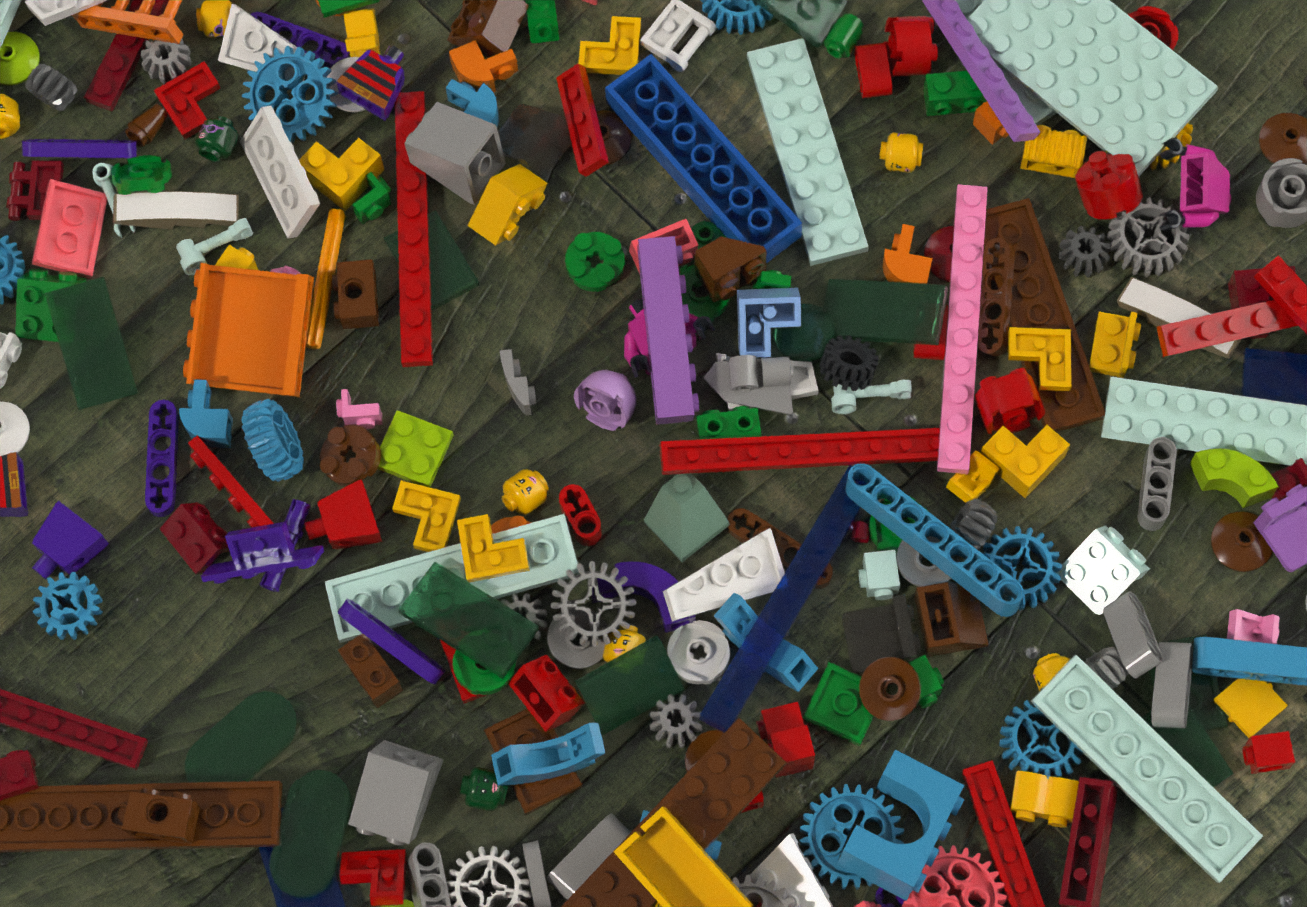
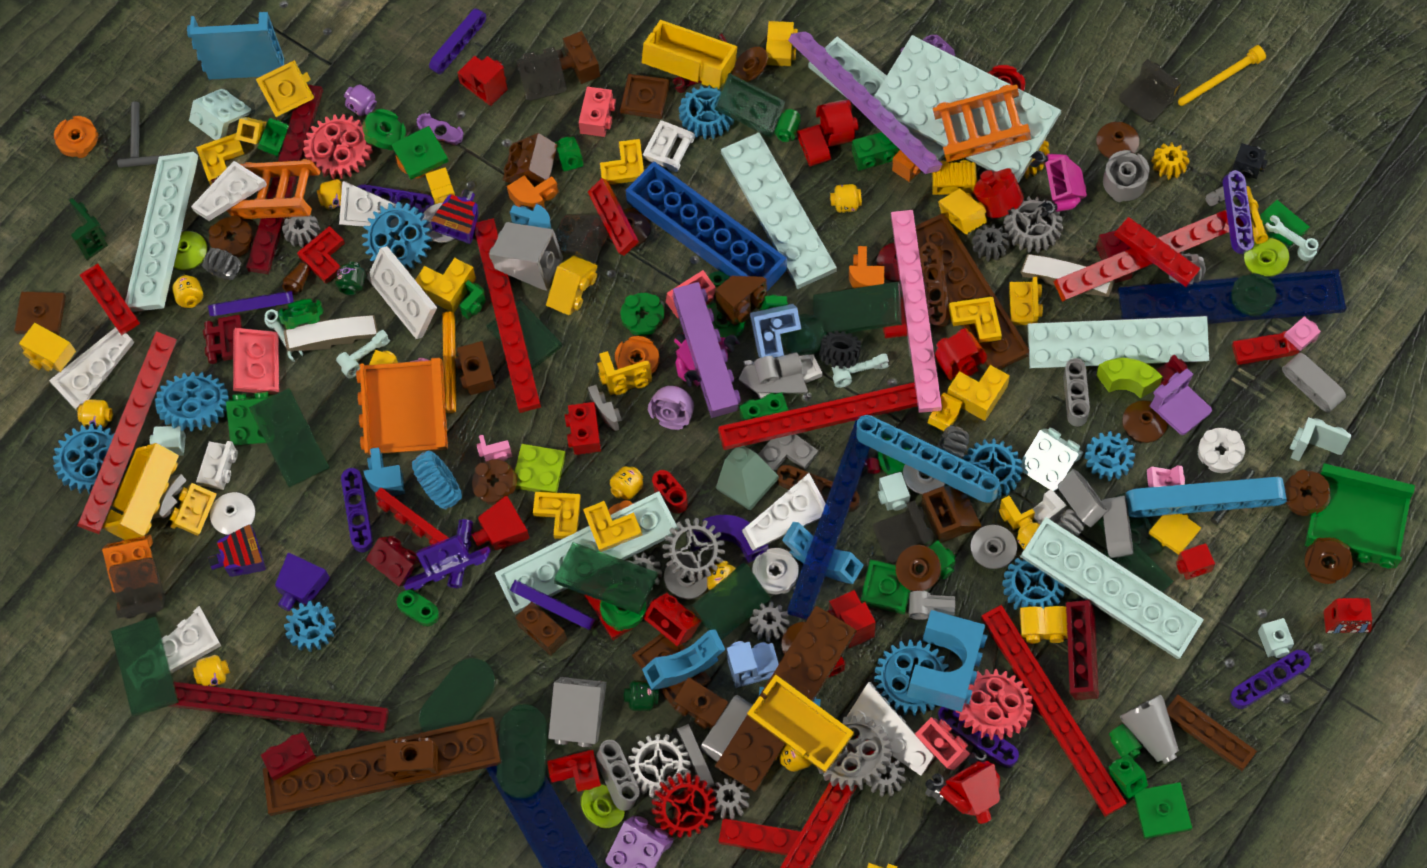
camera: 10 degrees left, 5 degrees down
none -> reddish brown plate [209,215,253,258]
none -> green plate [397,590,439,626]
none -> red brick [565,402,601,455]
none -> yellow bracket [597,351,652,395]
none -> orange plate [615,336,659,376]
none -> reddish brown brick [672,677,728,729]
none -> light blue brick [727,641,779,688]
none -> light grey plate [758,434,818,472]
none -> light grey piece [909,591,955,620]
none -> orange fence [933,85,1031,162]
none -> yellow brick [938,189,986,234]
none -> light grey dish [971,525,1017,569]
none -> yellow bracket [999,496,1035,530]
none -> white panel [1033,489,1066,524]
none -> dark azure gear [1085,431,1135,481]

